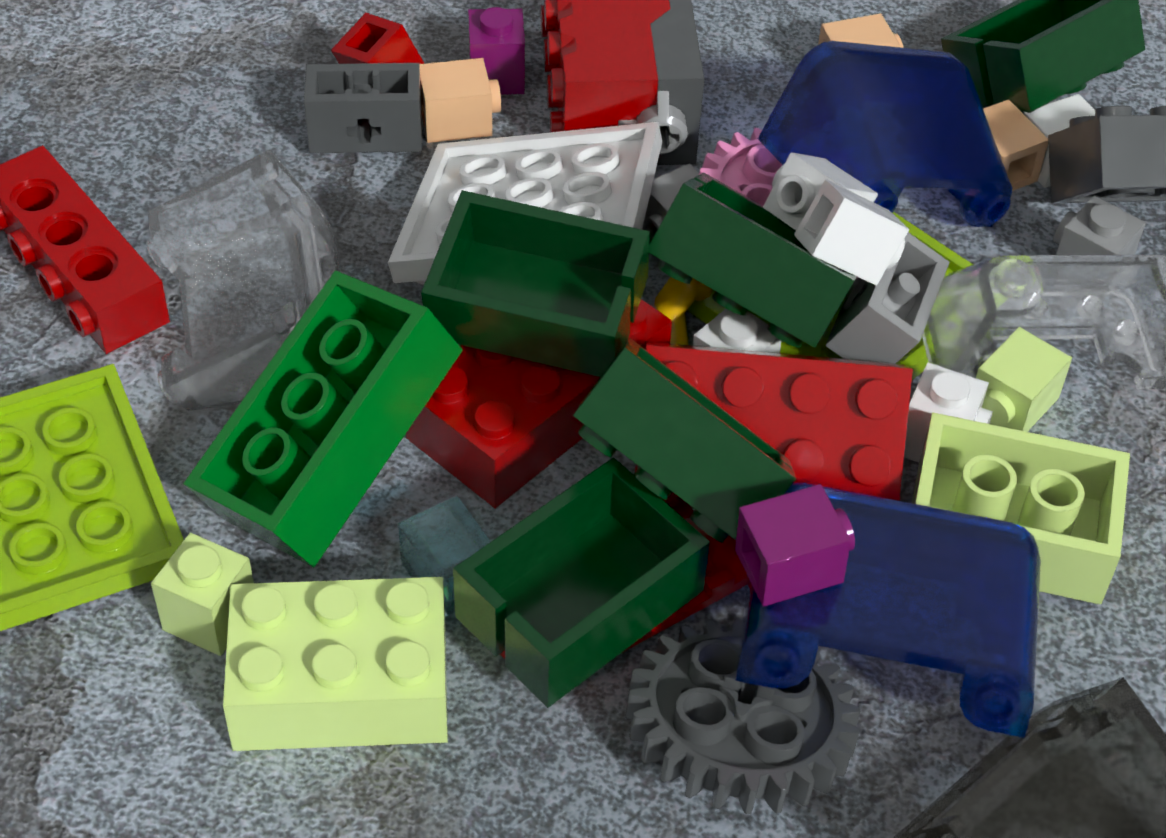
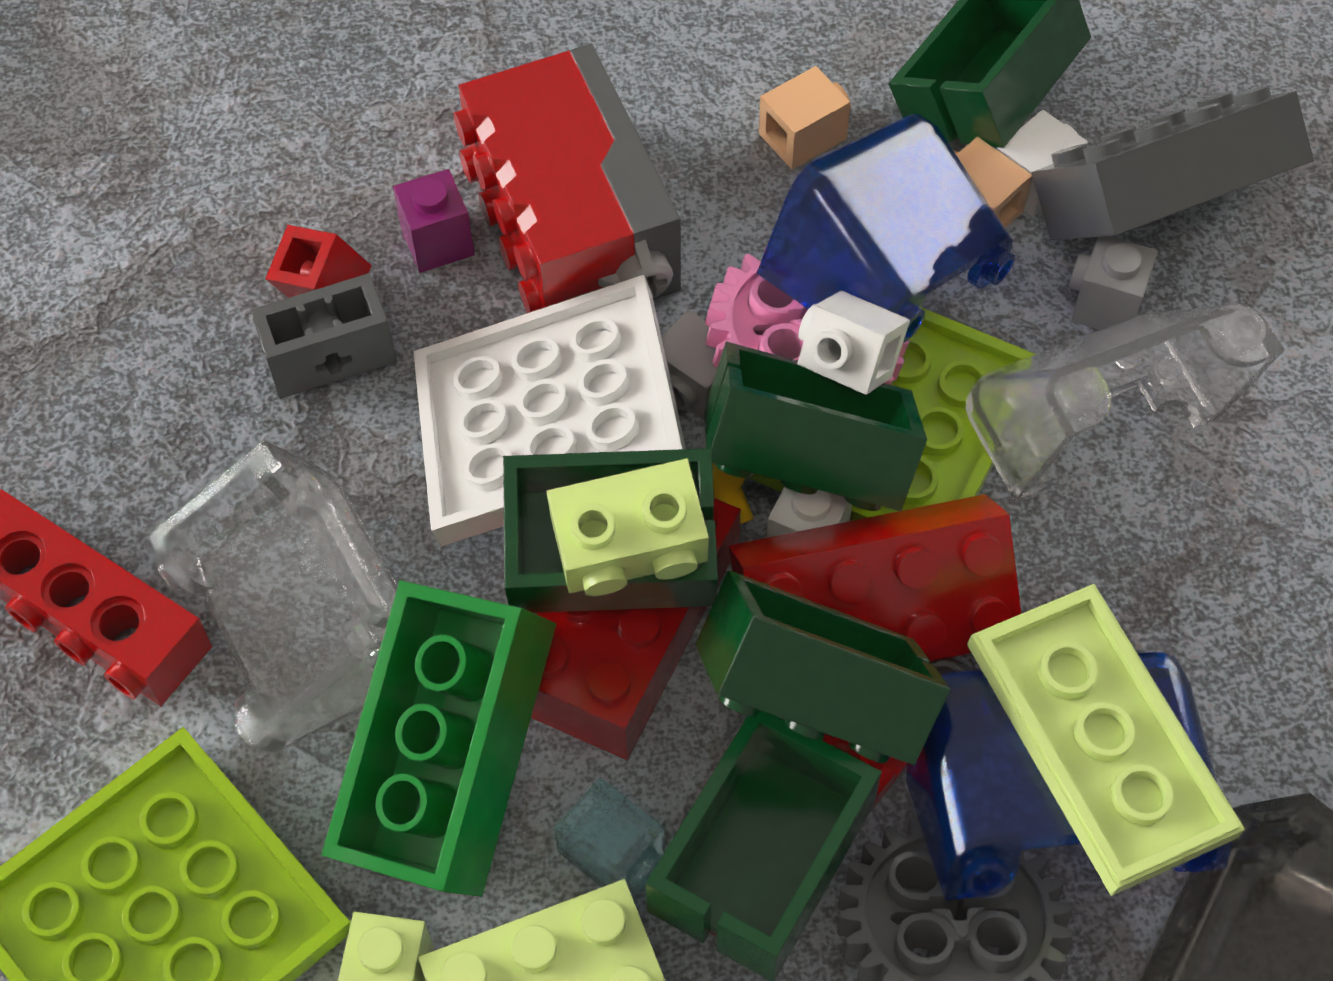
camera: 15 degrees left, 10 degrees up
light nougat brick [419,58,501,143] -> none
magenta brick [735,484,855,607] -> none
white brick [794,179,909,286] -> none
light grey brick [825,232,950,364] -> none
yellowish green brick [901,412,1130,605] -> none
white brick [904,362,993,462] -> none
yellowish green brick [976,327,1072,432] -> none
none -> yellowish green brick [547,458,709,596]
none -> yellowish green tile [967,584,1245,896]

